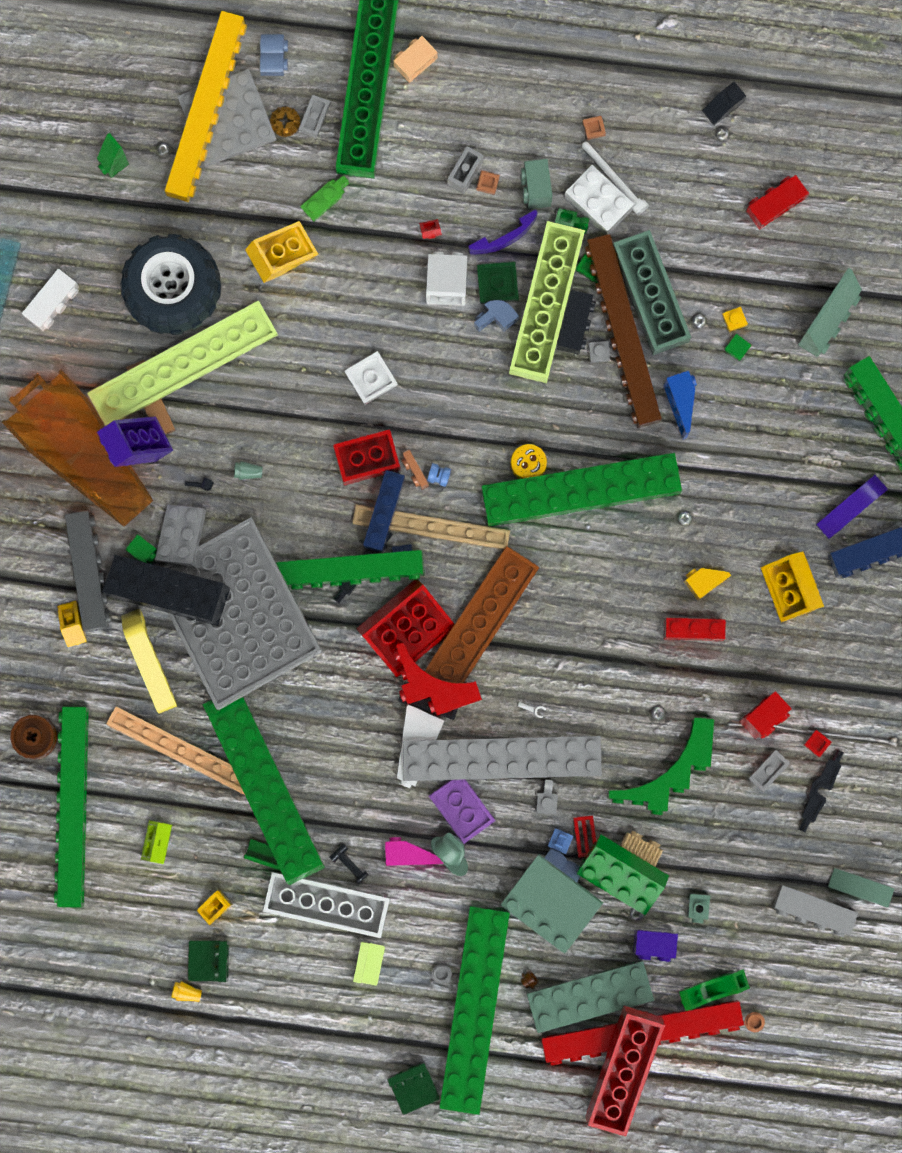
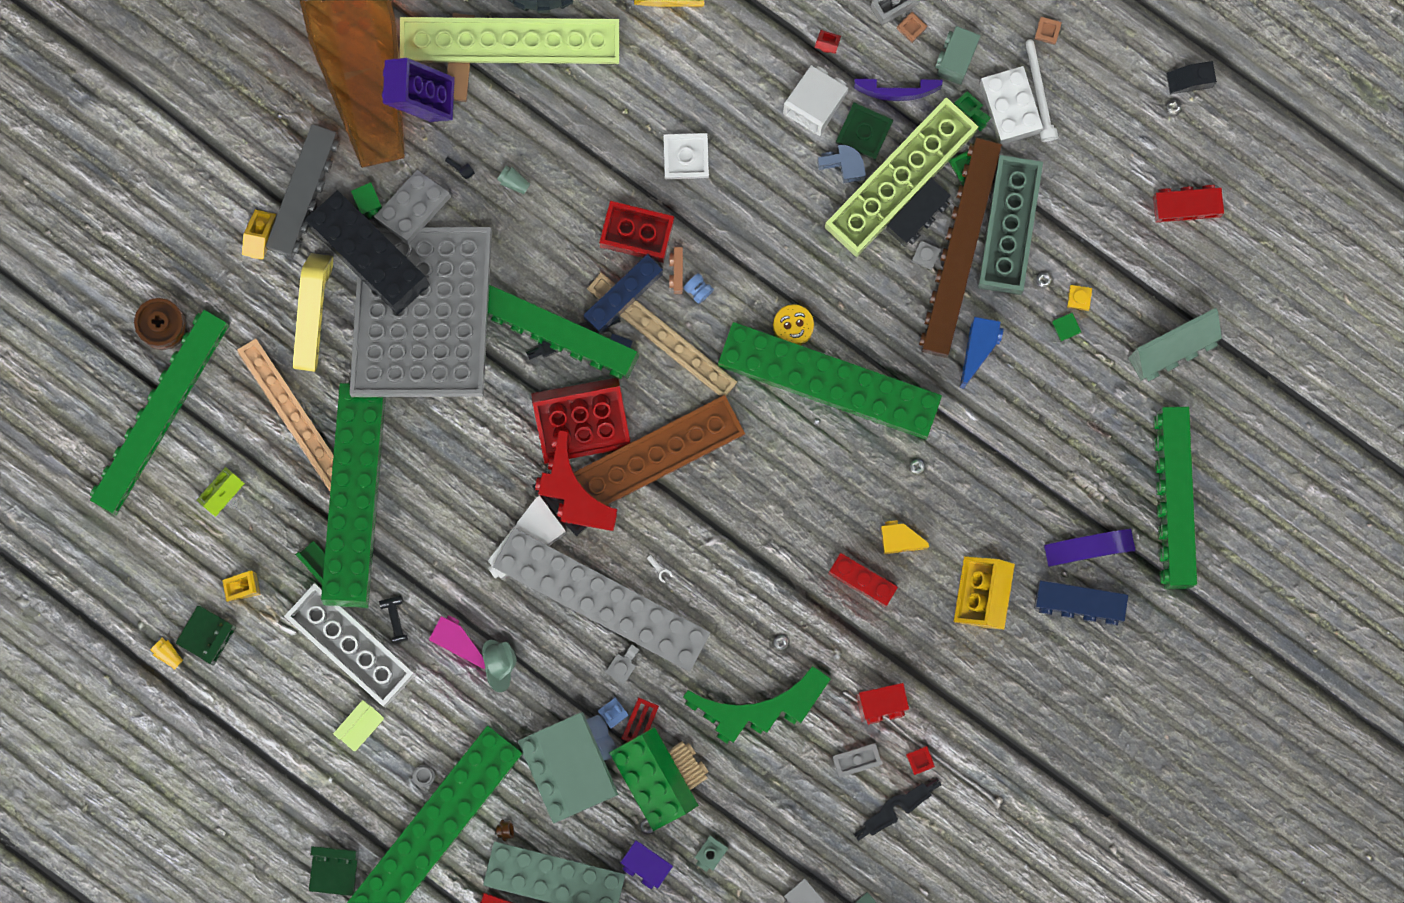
camera: 30 degrees right, 0 degrees up
medium lavender tile [429,779,495,844] -> none

